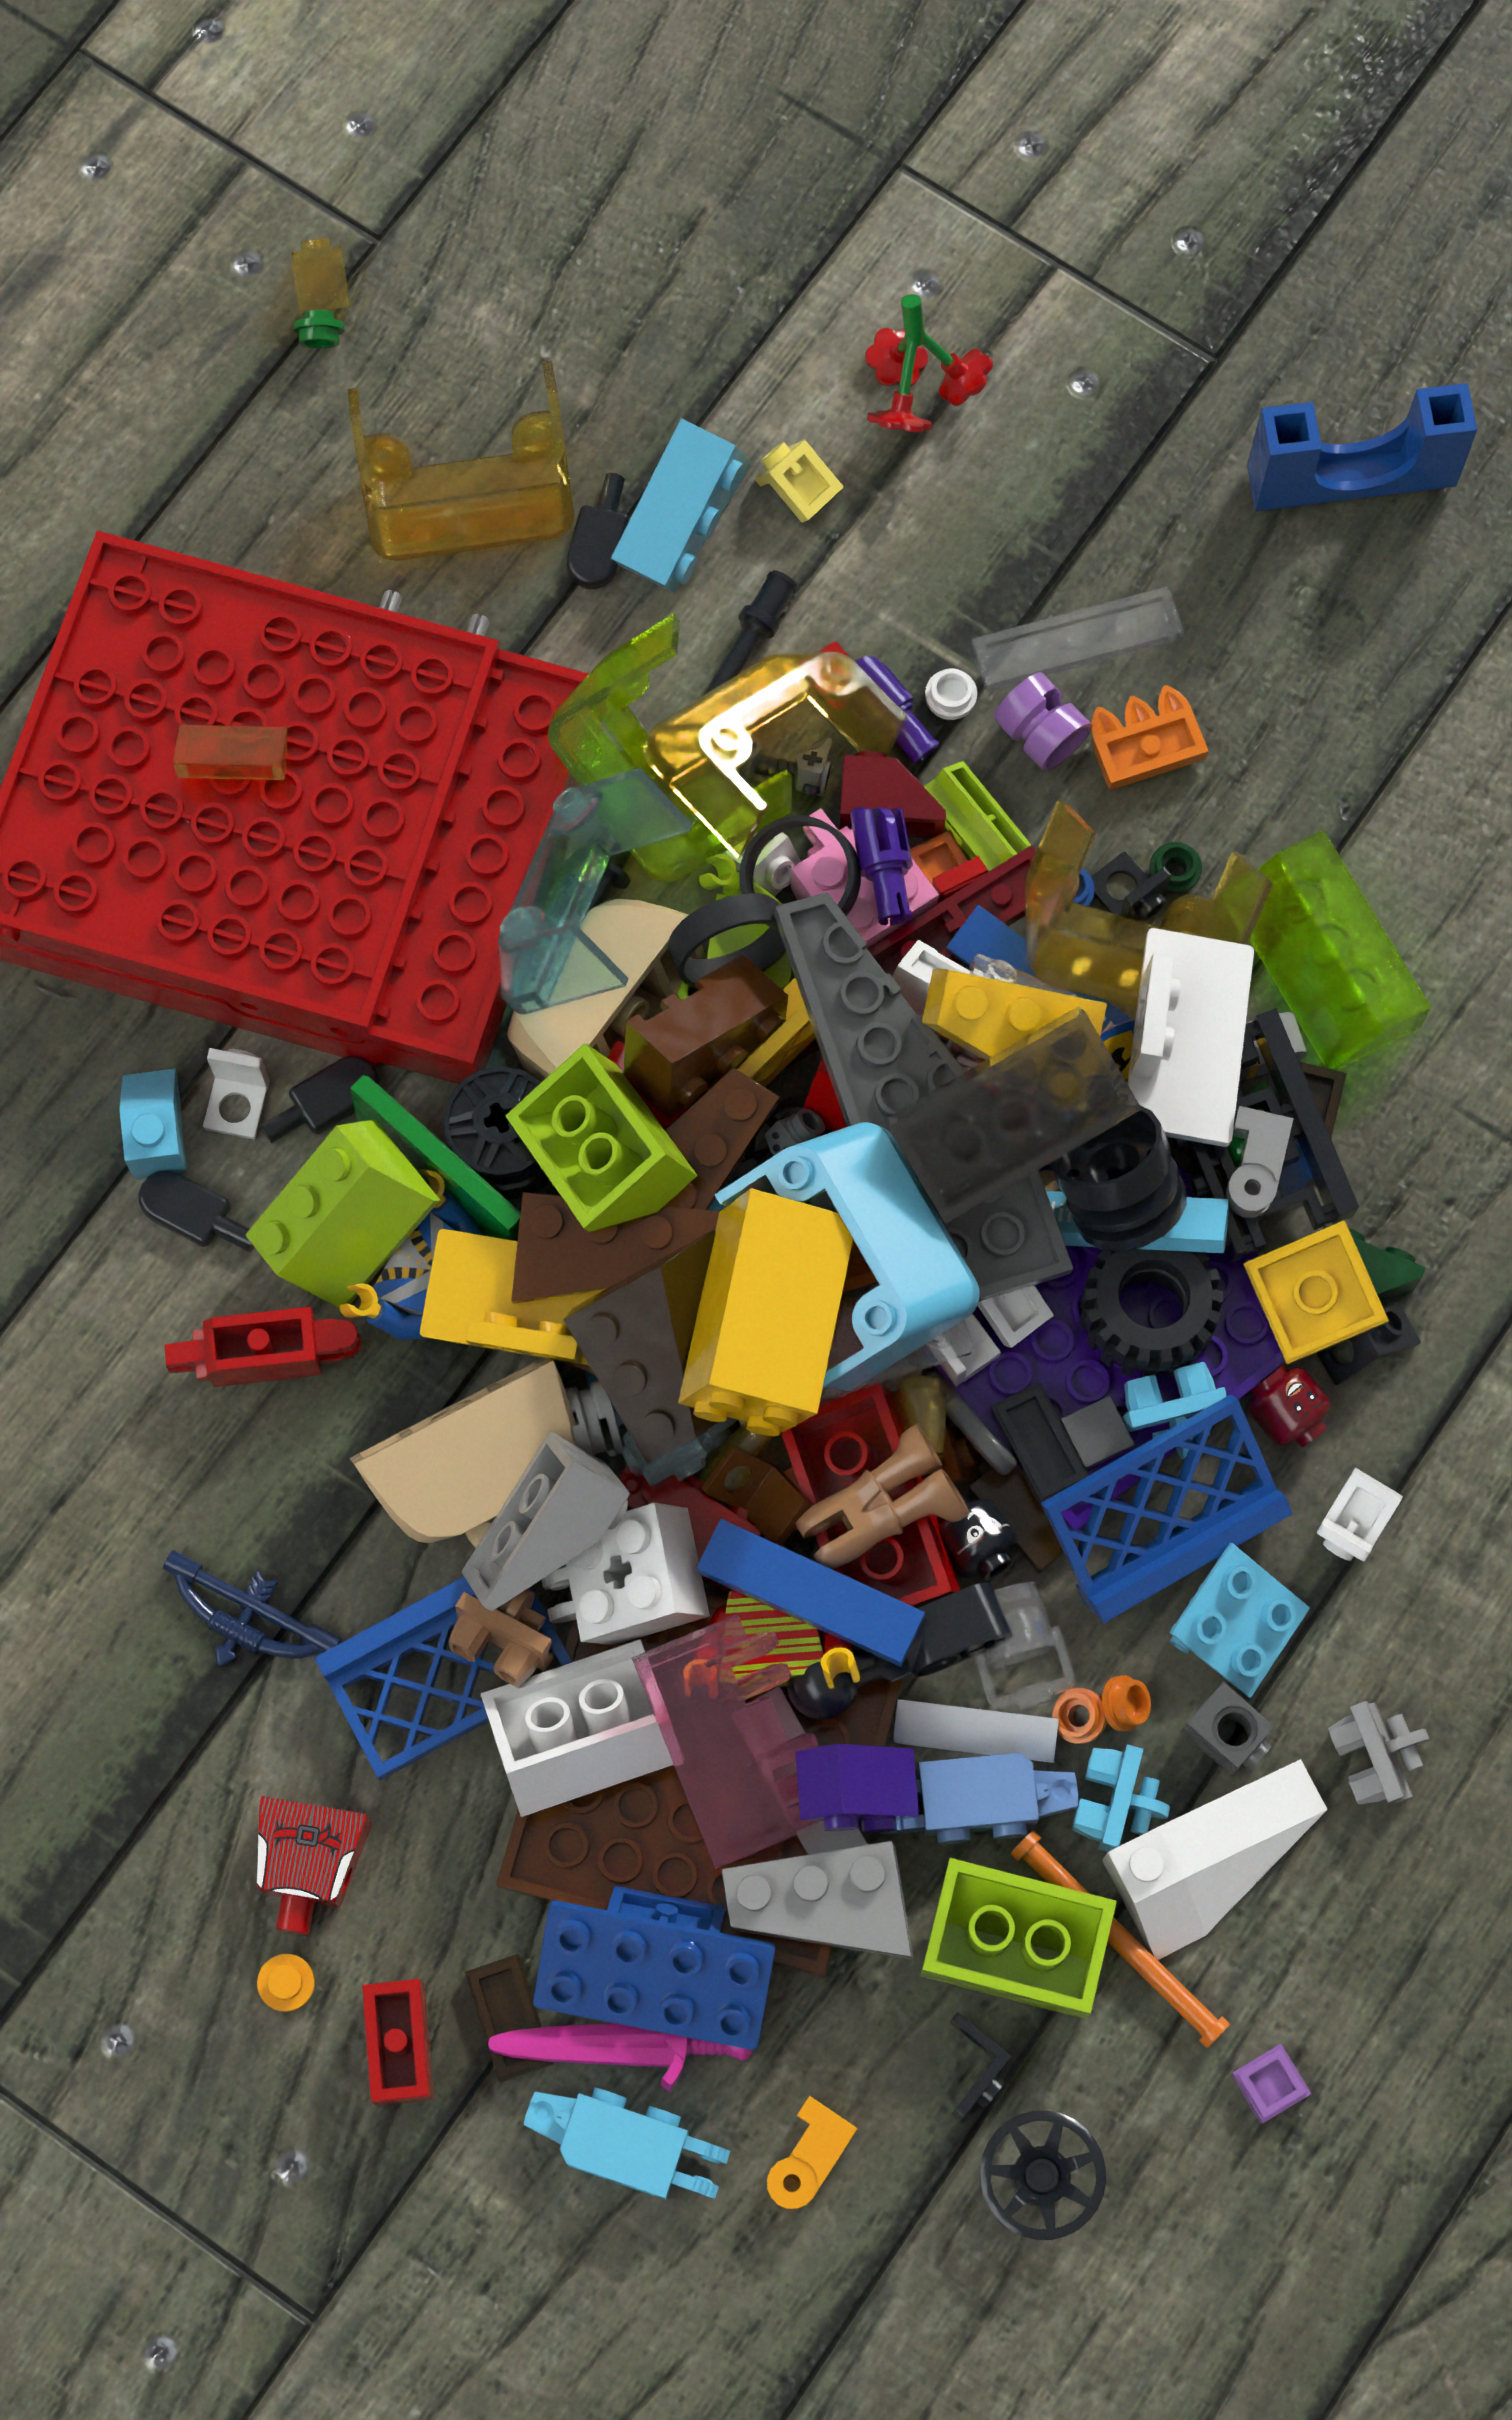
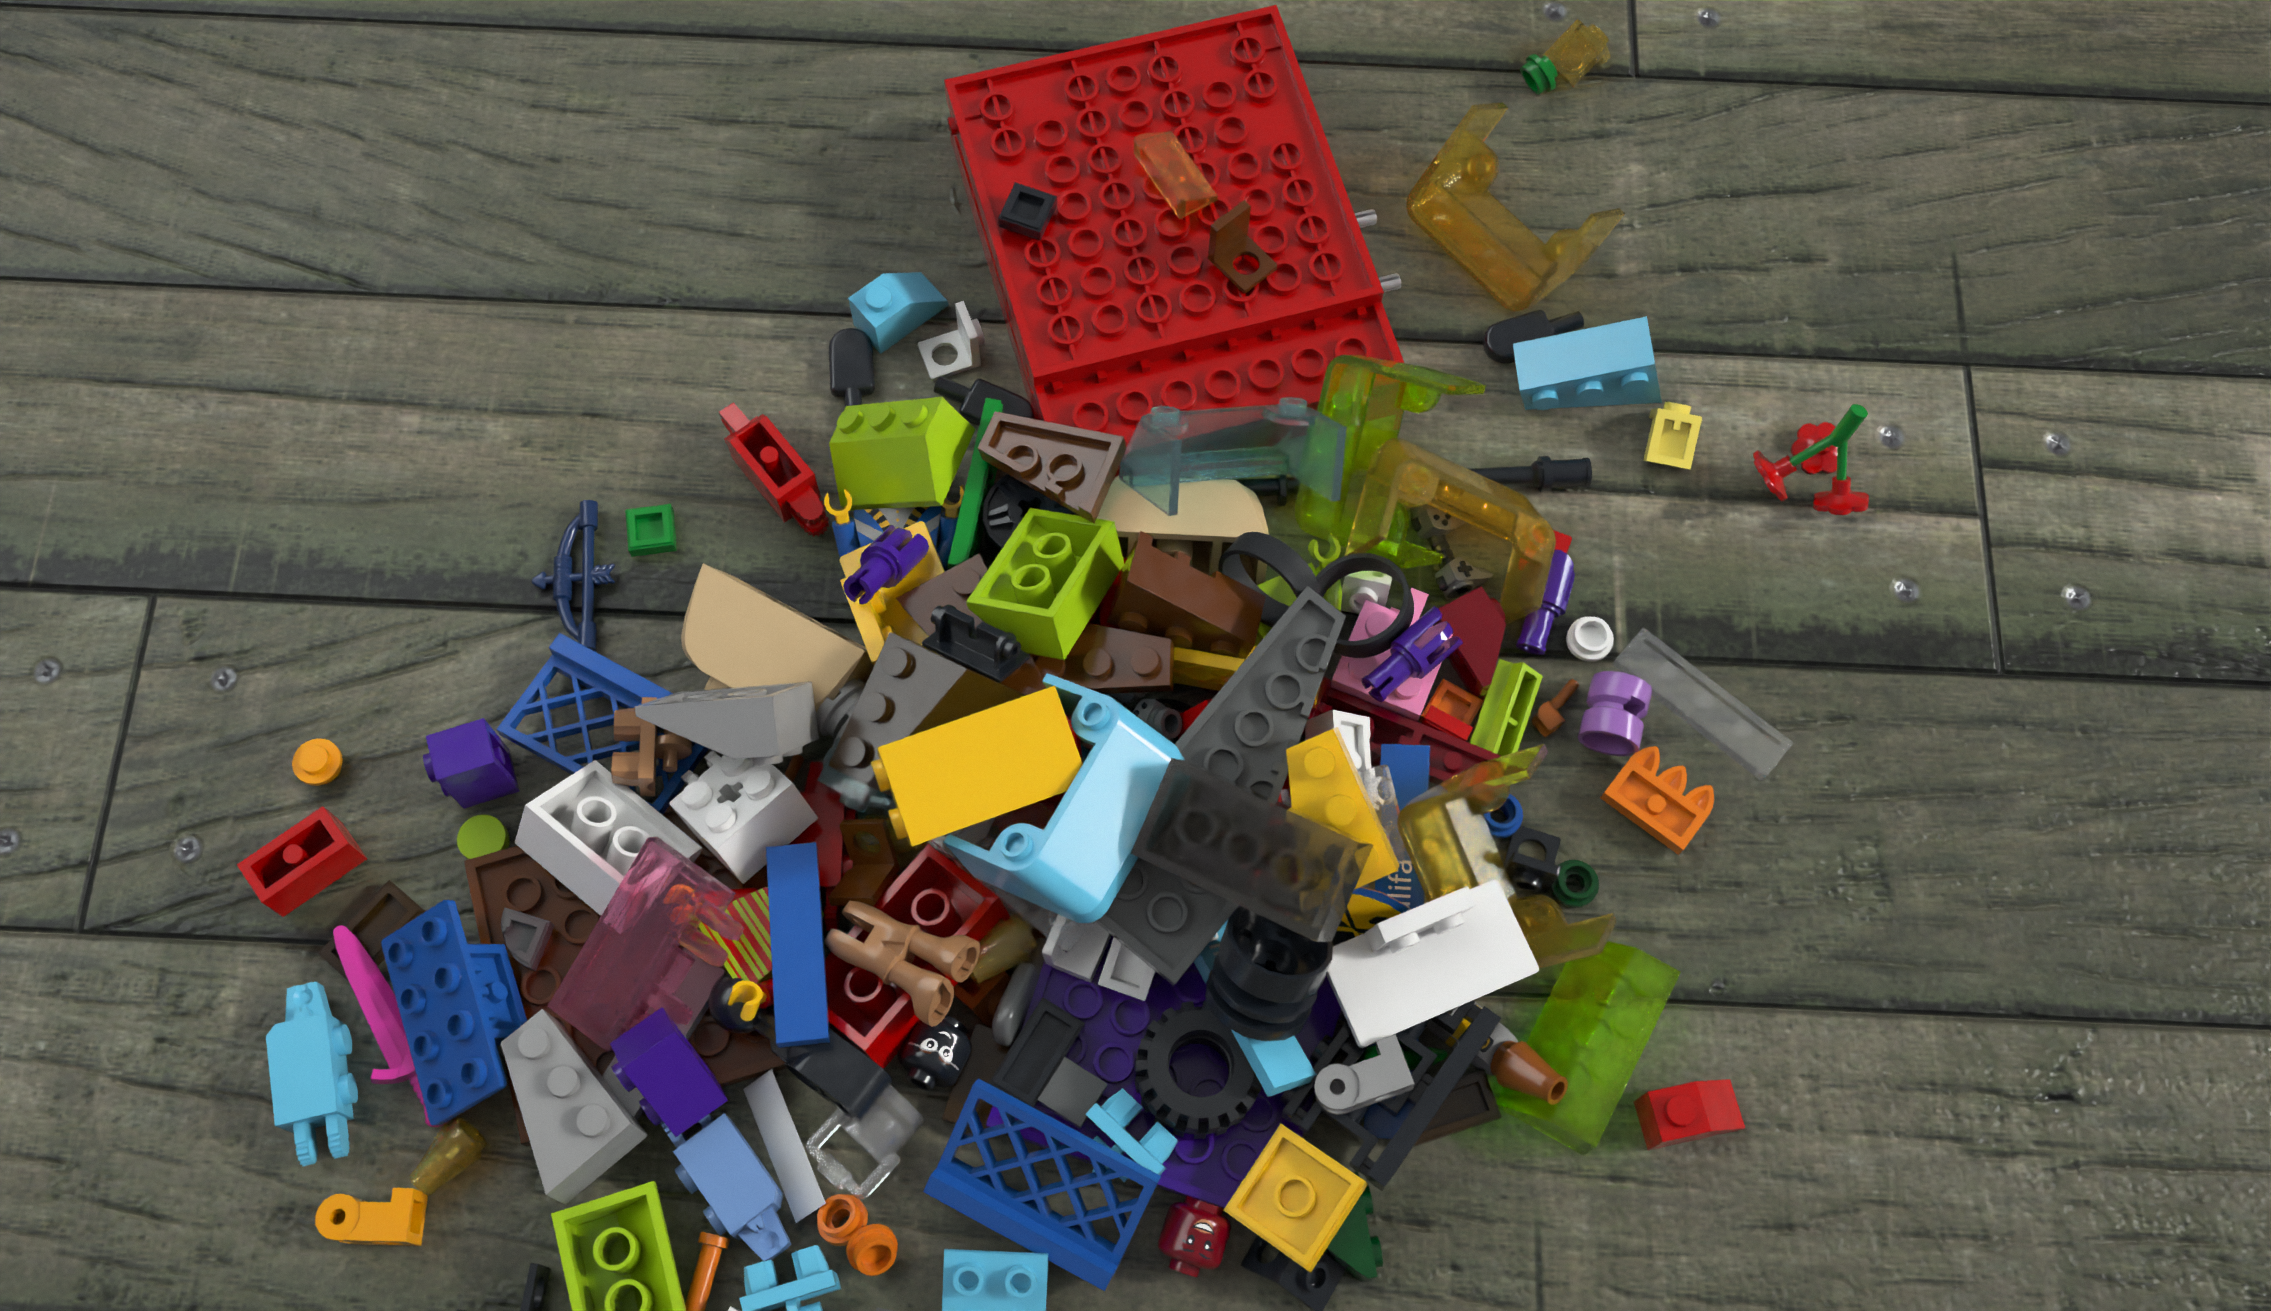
camera: 55 degrees right, 5 degrees down
torso [257,1796,372,1935] -> none
blue arch [1247,383,1477,511] -> none
none -> clear yellow cone [409,1117,487,1196]
none -> dark purple brick [423,718,520,809]
none -> lime tile [457,815,510,860]
none -> dark grey tile [501,908,555,972]
none -> green tile [625,504,677,557]
none -> dark purple arm [843,525,929,604]
none -> black hinge [922,604,1030,683]
none -> wing [978,411,1127,524]
none -> black tile [998,182,1057,241]
none -> reddish brown bracket [1208,200,1277,294]
none -> dark orange cone [1490,1040,1568,1105]
none -> dark orange hand [1531,679,1579,738]
none -> red slope [1633,1079,1745,1151]

